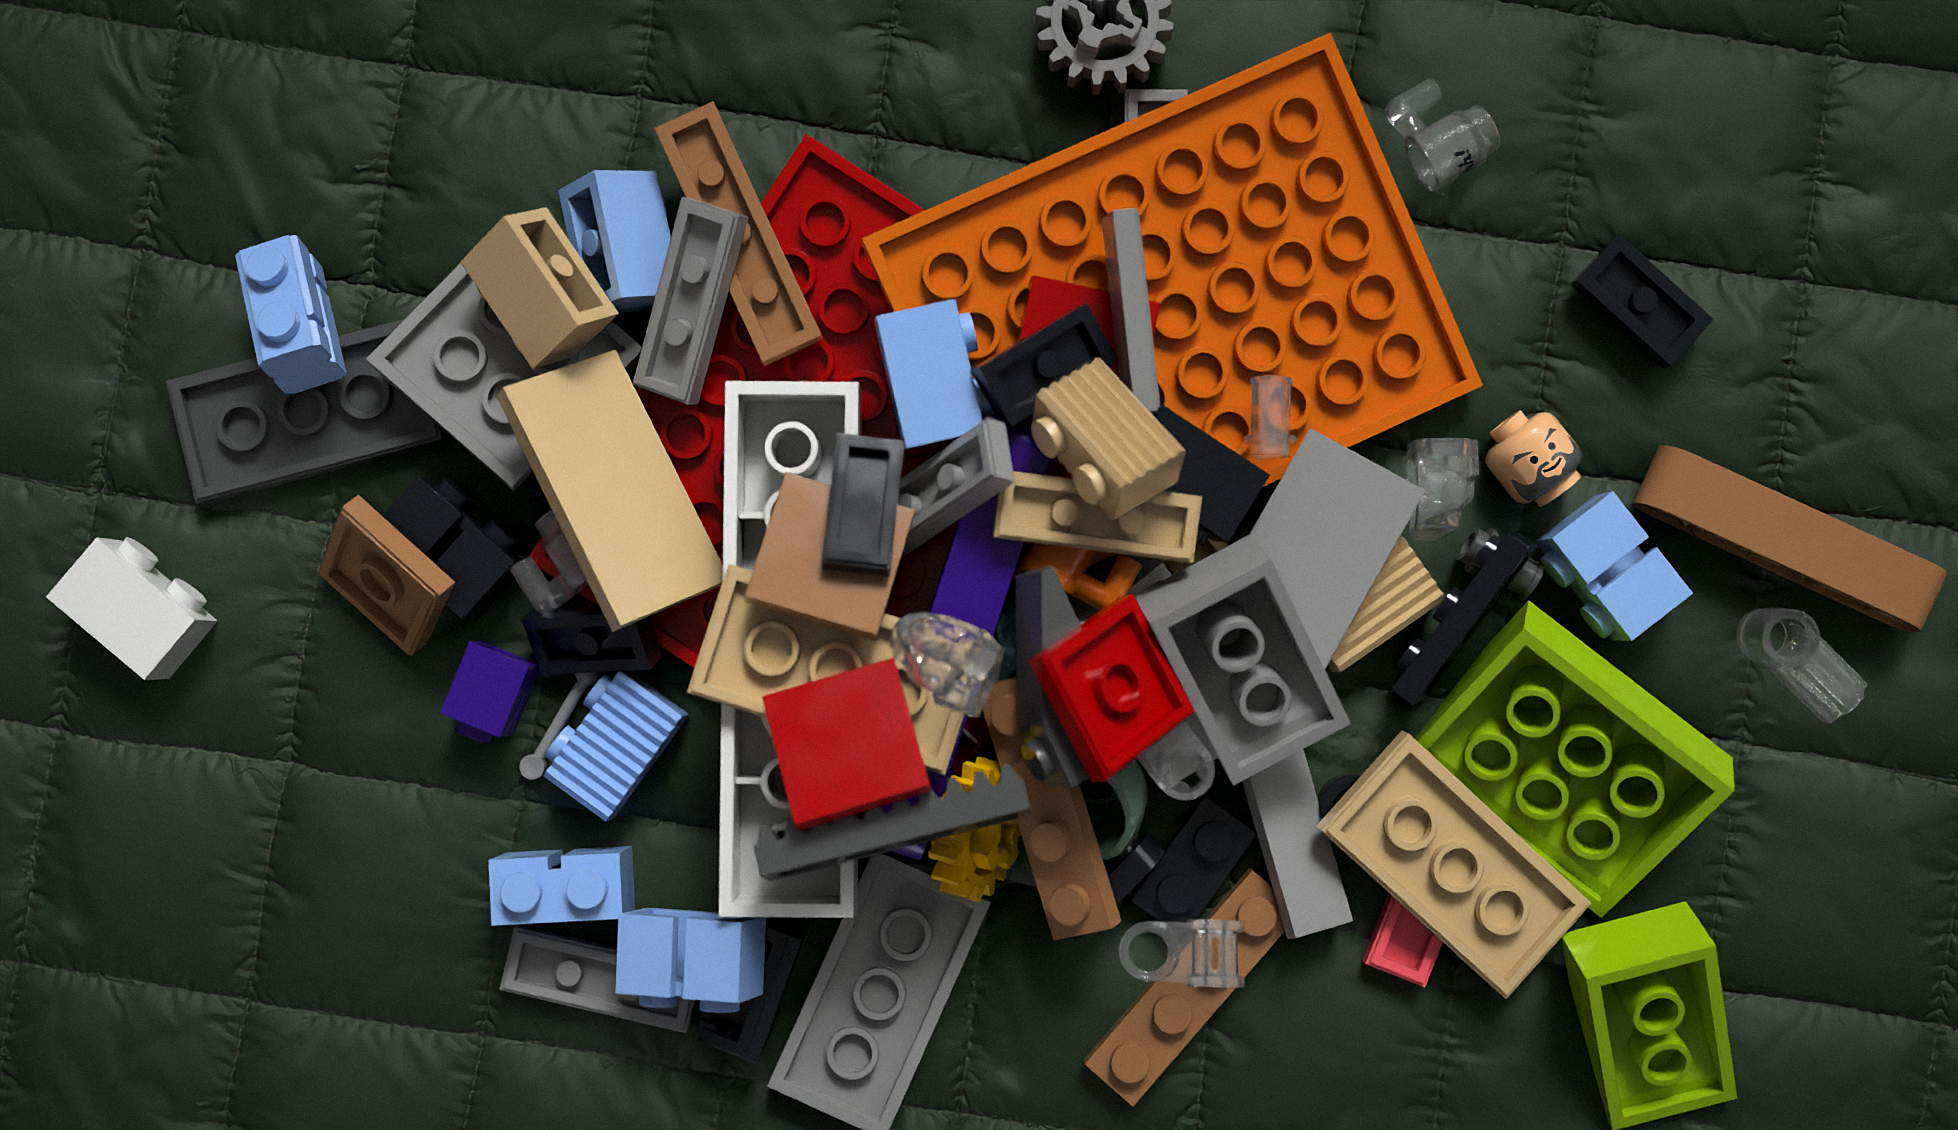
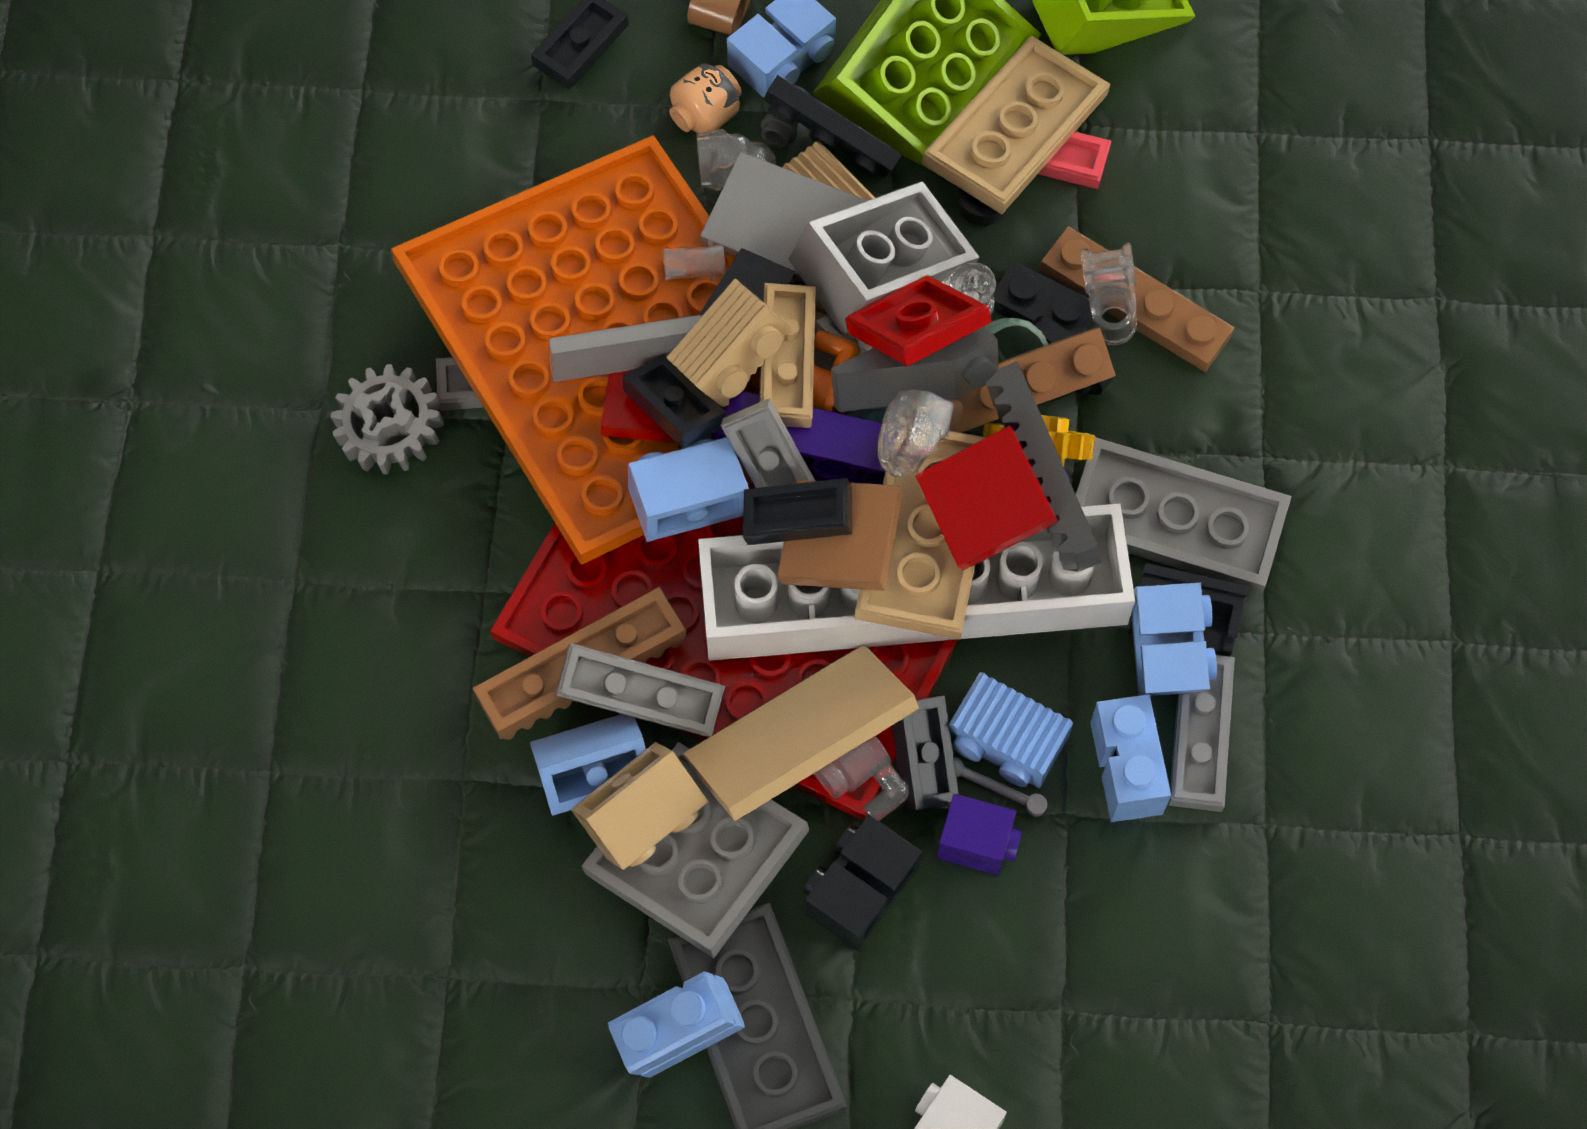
camera: 95 degrees left, 20 degrees down
medium nougat tile [319,495,455,656] -> none
light grey tile [1242,749,1353,939] -> none
clear piece [1385,78,1501,192] -> none

